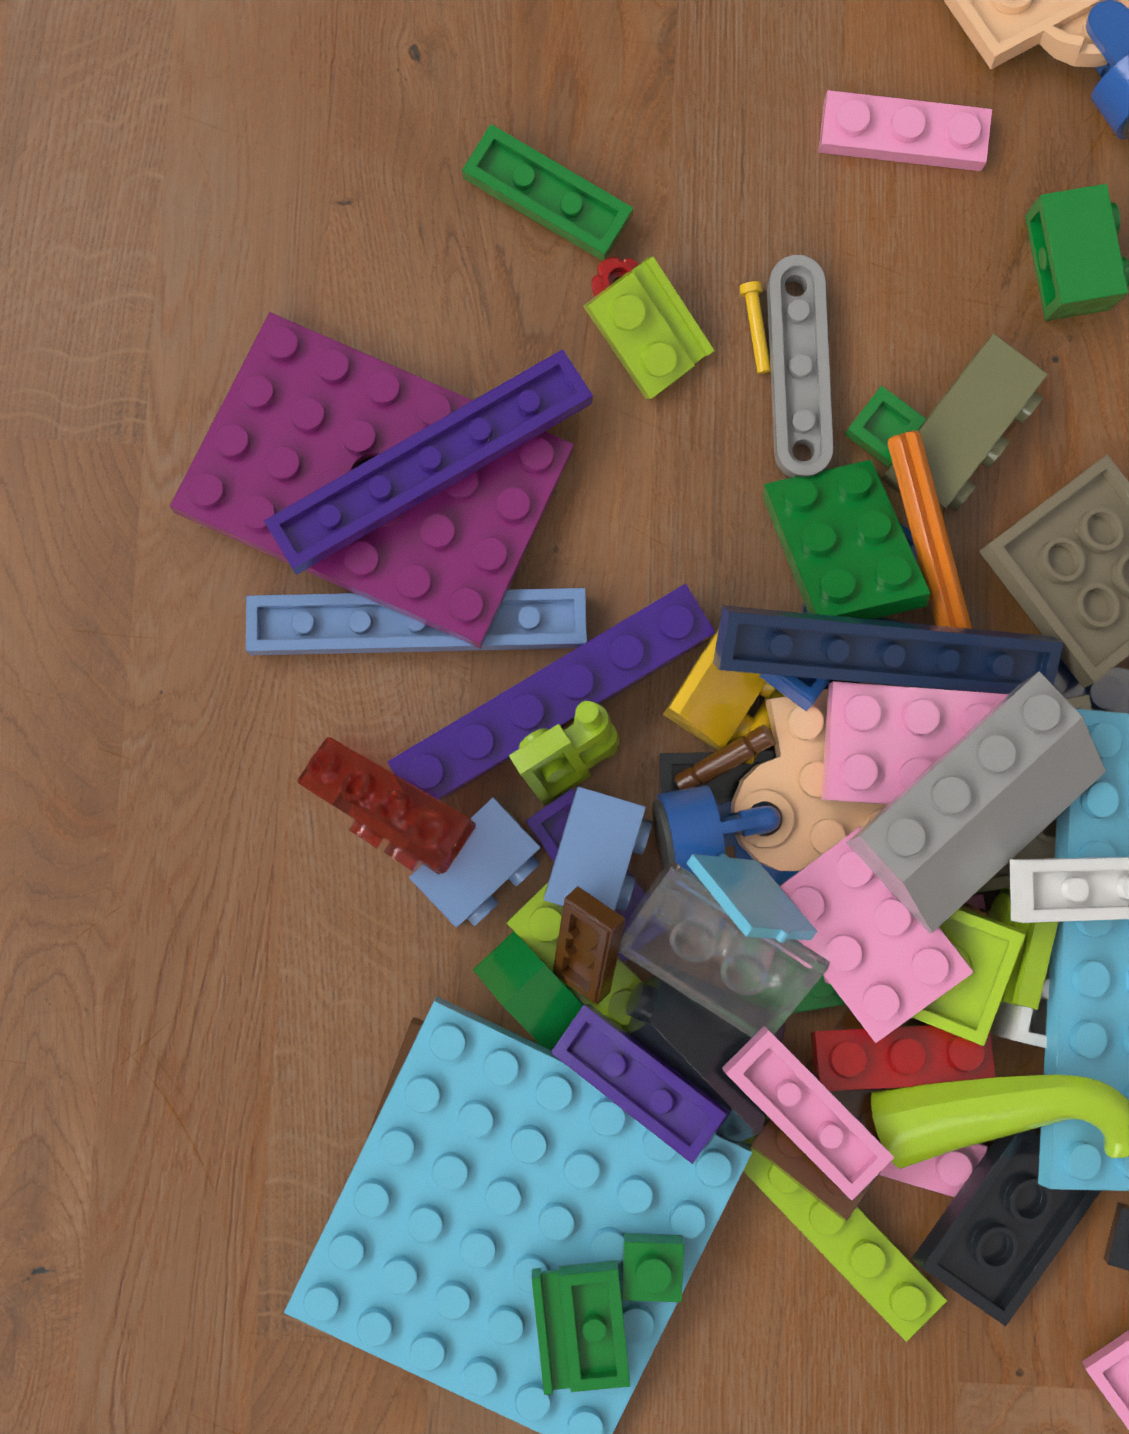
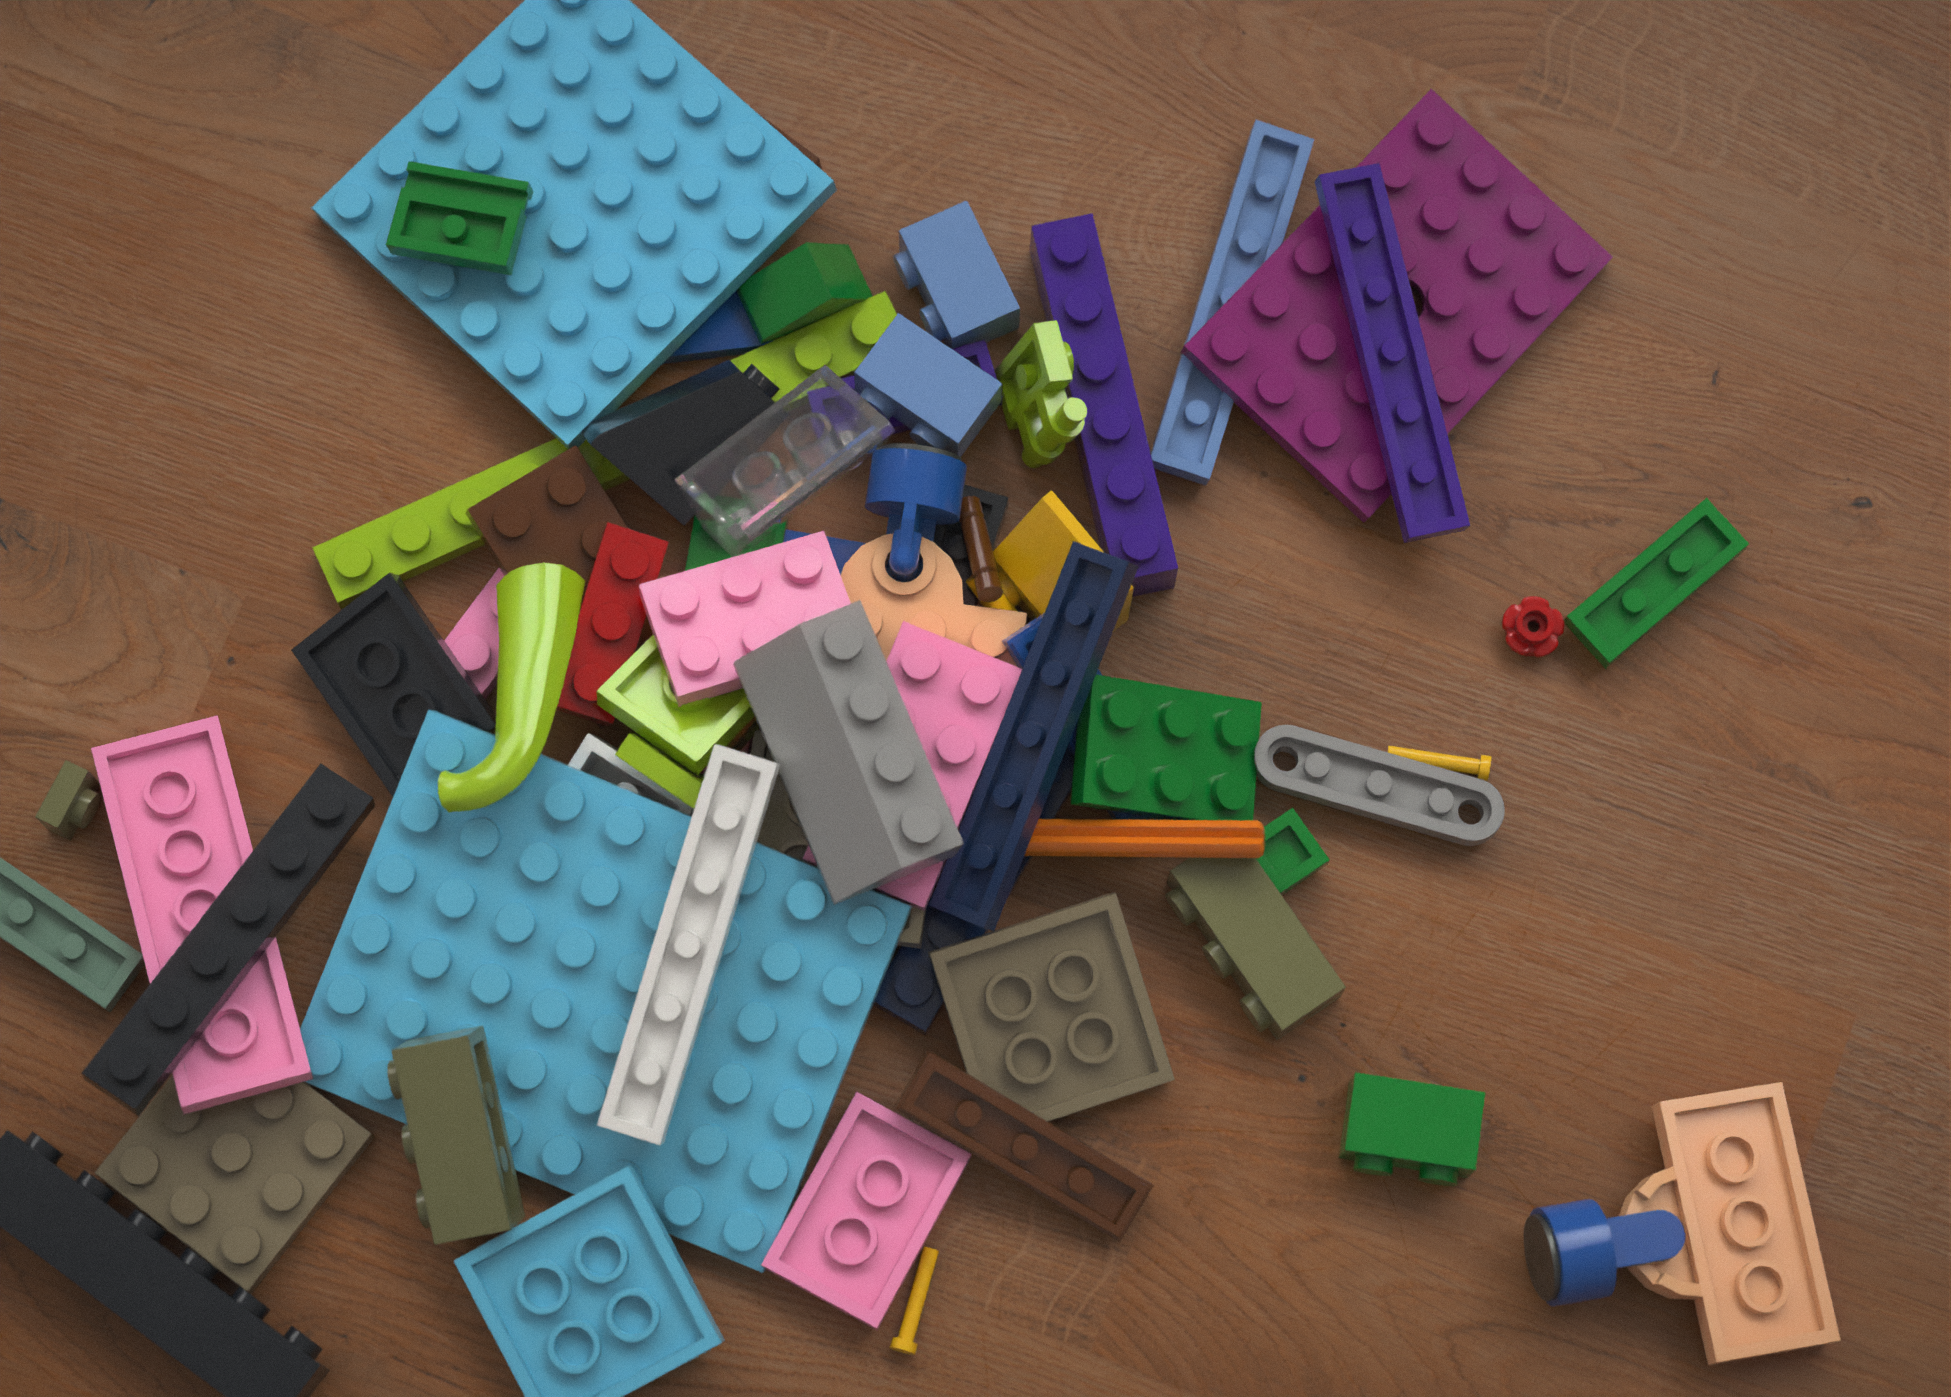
camera: 105 degrees right, 10 degrees down
clear red bracket [297,737,476,875] -> none
dark purple plate [551,1004,731,1164] -> none
reddish brown plate [553,886,626,1005] -> none
lime plate [583,256,715,399] -> none
green plate [621,1233,684,1302] -> none
medium azure piece [686,854,818,943] -> none
bright pink plate [722,1026,895,1200] -> none
bright pink plate [818,90,992,171] -> none

